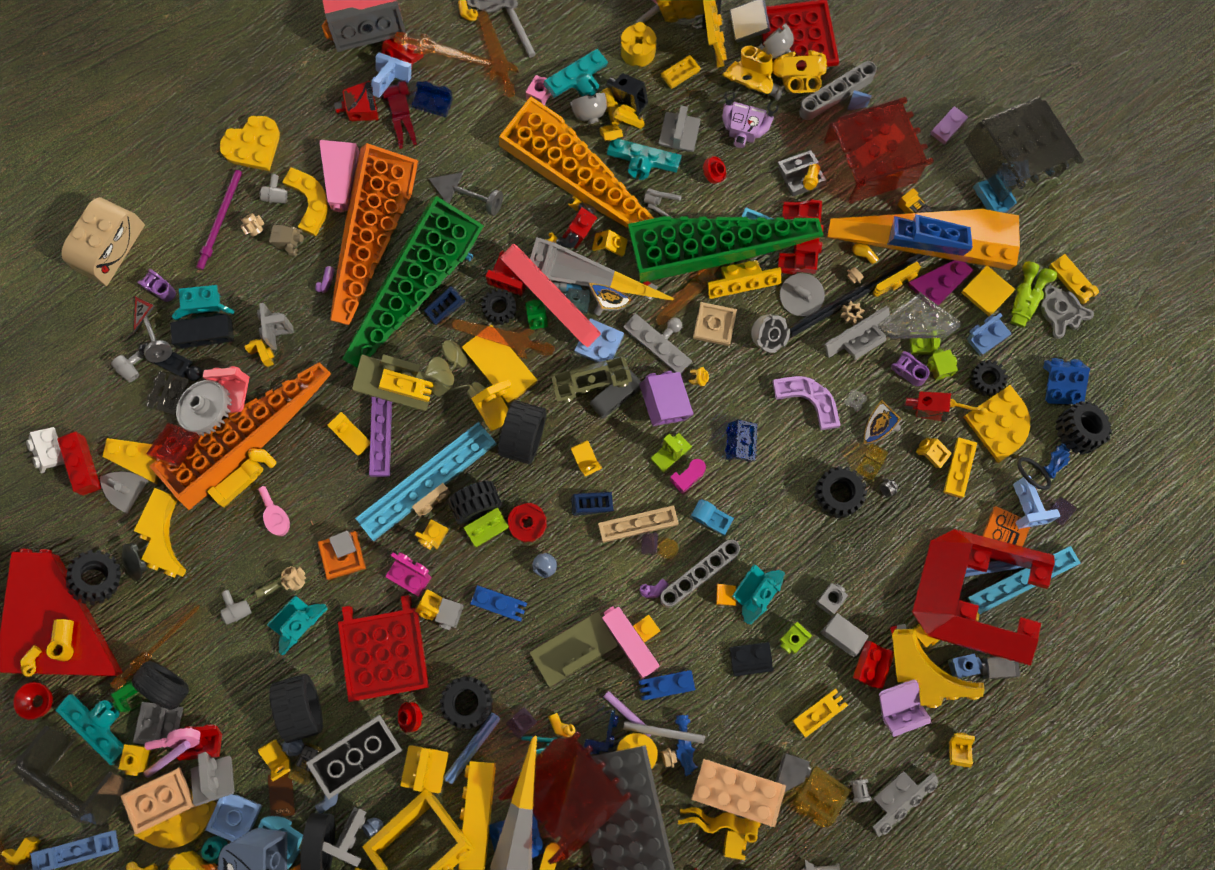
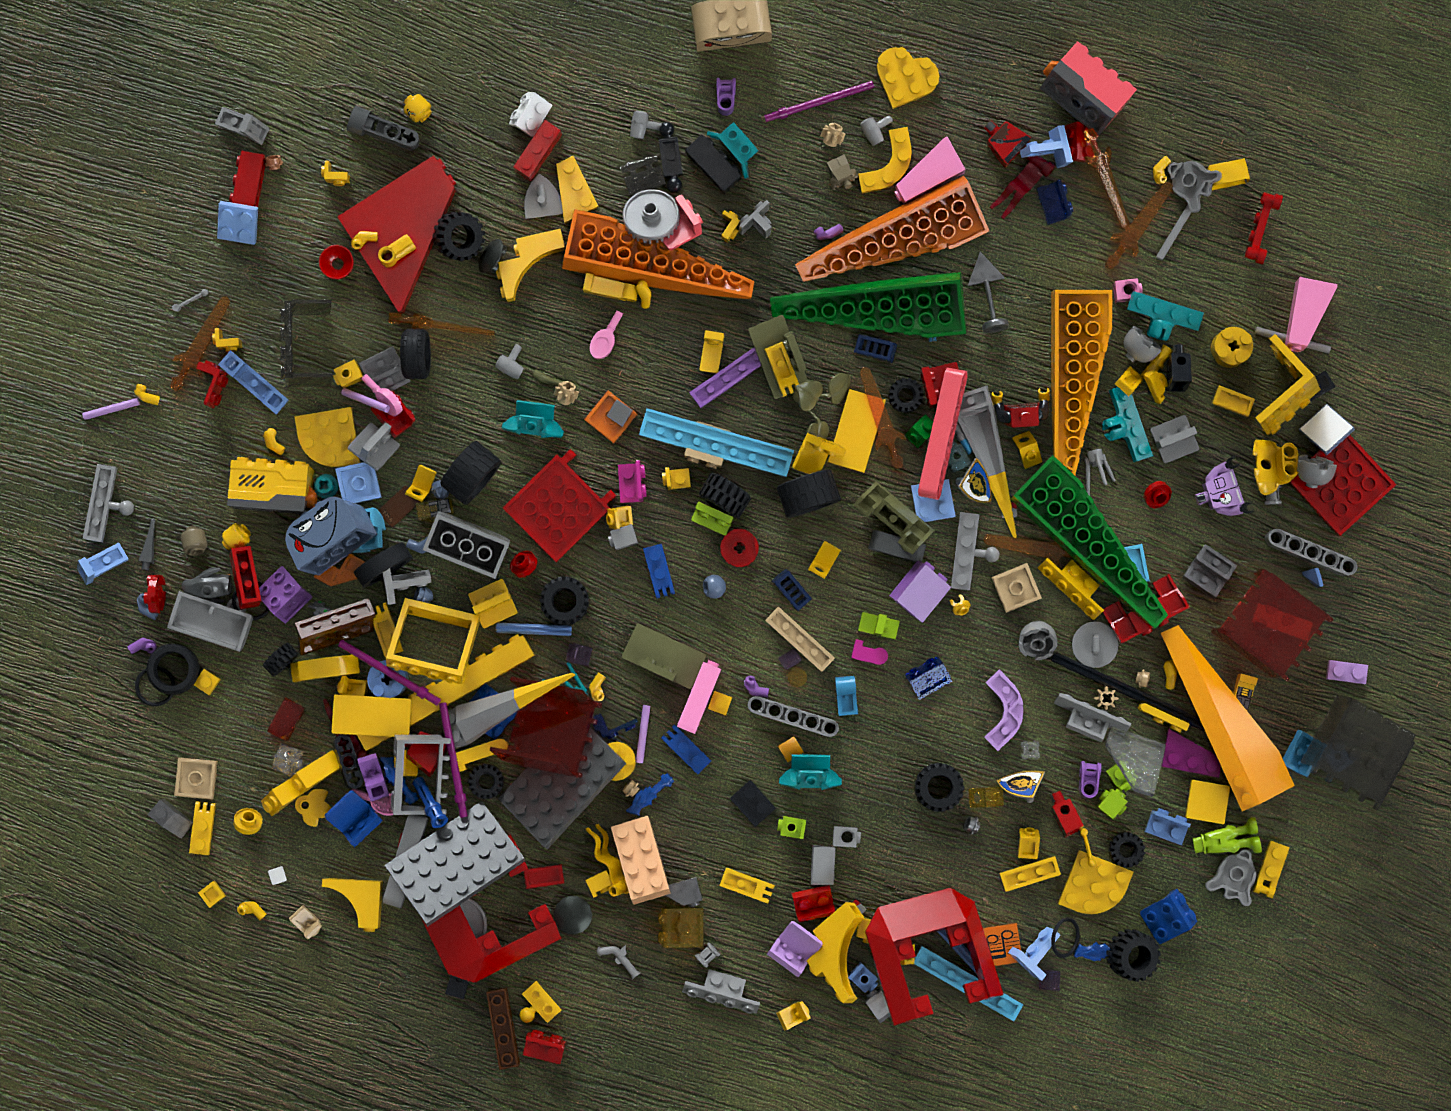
camera: 60 degrees right, 10 degrees up
teal plate [56,694,124,766] -> none
green bracket [111,680,138,712] -> none
light nougat tile [121,768,195,835] -> none
flat silver piece [134,296,172,363] -> none
clear red plate [146,423,200,468] -> none
light grey bar [623,722,705,744] -> none
yellow piece [772,51,827,93] -> none
yellow animal [803,164,820,190] -> none
blue slope [888,214,973,256] -> none

